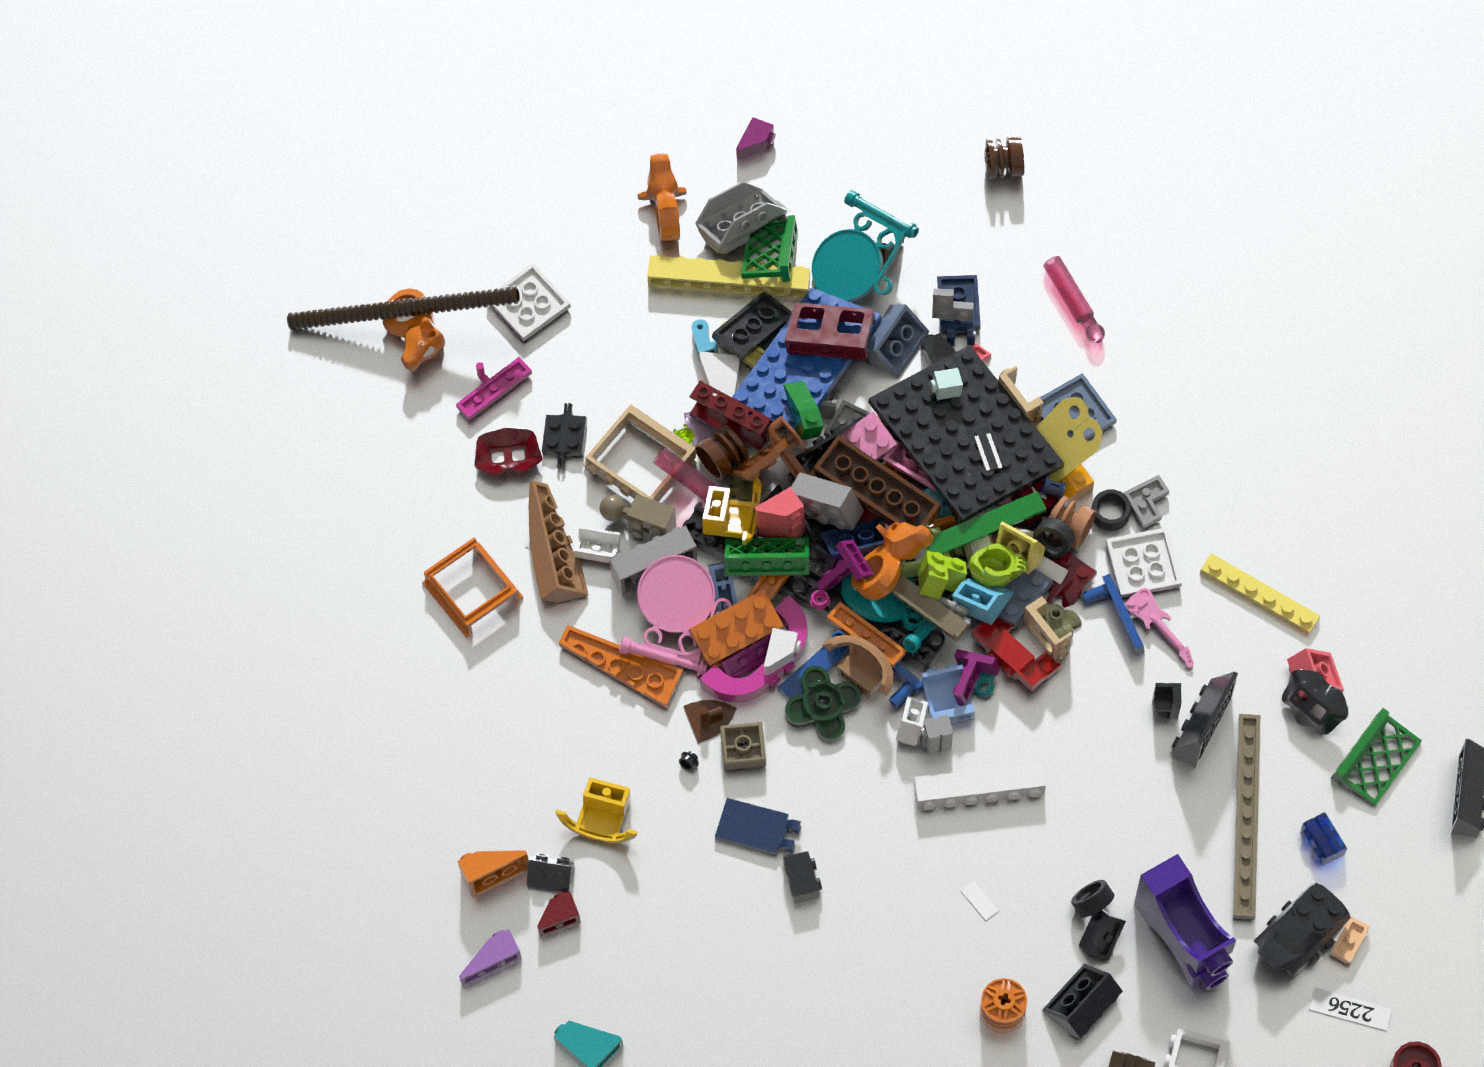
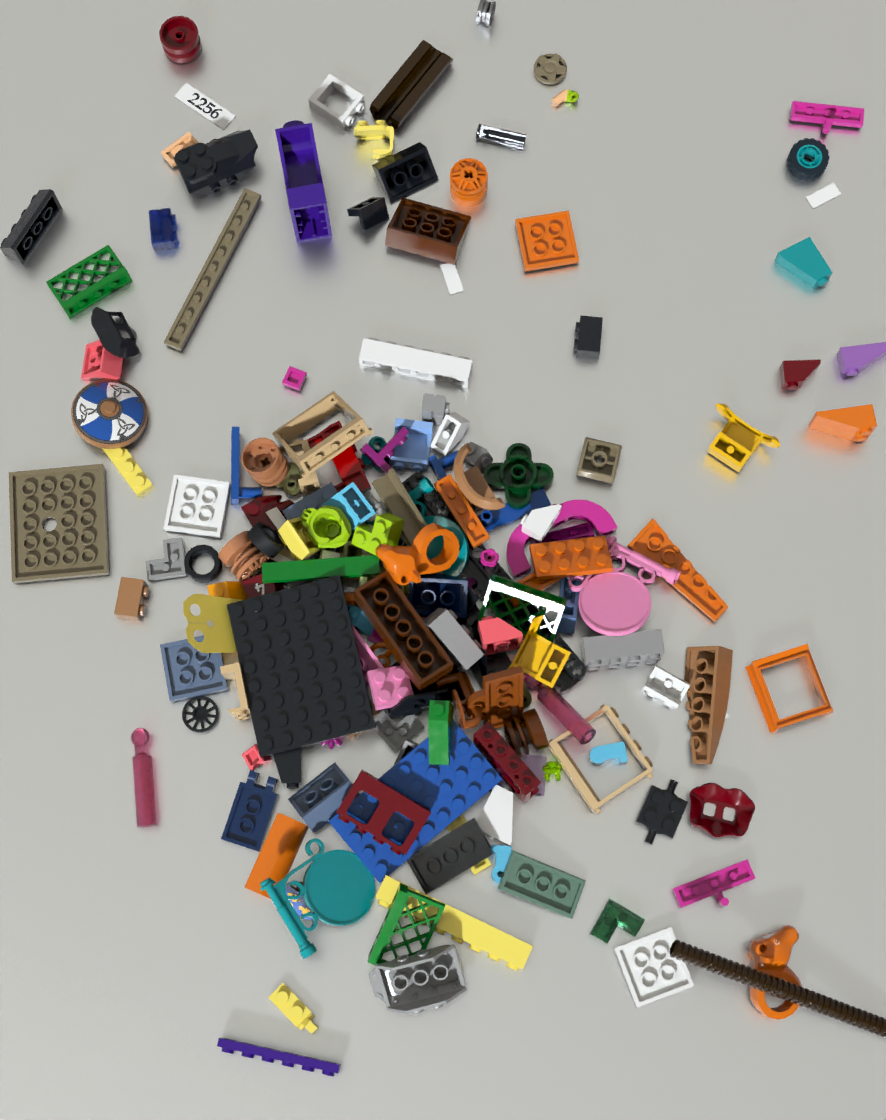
camera: 160 degrees left, 10 degrees up
black bracket [526,853,575,891] -> none
dark tan brick [599,494,676,540] -> none
orange animal [637,153,687,242] -> none
black plate [679,751,699,771] -> none
reddish brown shield [683,700,737,743] -> none
dark blue tile [715,798,801,856] -> none
magenta slope [736,117,776,159] -> none
magenta bracket [816,540,874,590] -> none
light aqua brick [930,368,963,400] -> none
light grey plate [932,288,974,321] -> none
sticker [974,433,1002,471] -> none
reddish brown wheel [984,134,1025,179] -> none
dark blue bush [1040,477,1066,500] -> none
black tyre [1071,880,1115,917] -> none
bright pink piece [1126,588,1194,669] -> none
black panel [1152,683,1182,719] -> none
black slope [1171,671,1238,768] -> none
none -> dark tan plate [9,464,109,583]
none -> dish [71,379,148,449]
none -> medium nougat brick [114,577,149,621]
none -> black wheel [182,696,219,733]
none -> dark purple plate [217,1037,341,1076]
none -> nougat wheel [241,438,289,487]
none -> orange brick [245,813,309,899]
none -> light yellow hinge [268,983,318,1034]
none -> tan window [272,391,373,479]
none -> dark pink plate [282,366,307,391]
none -> light yellow piece [354,120,394,161]
none -> reddish brown slope [385,197,471,265]
none -> light grey bracket [465,441,493,473]
none -> sand green tile [497,850,586,919]
none -> orange plate [515,210,579,272]
none -> medium azure leg [589,741,628,766]
none -> clear green brick [590,898,645,944]

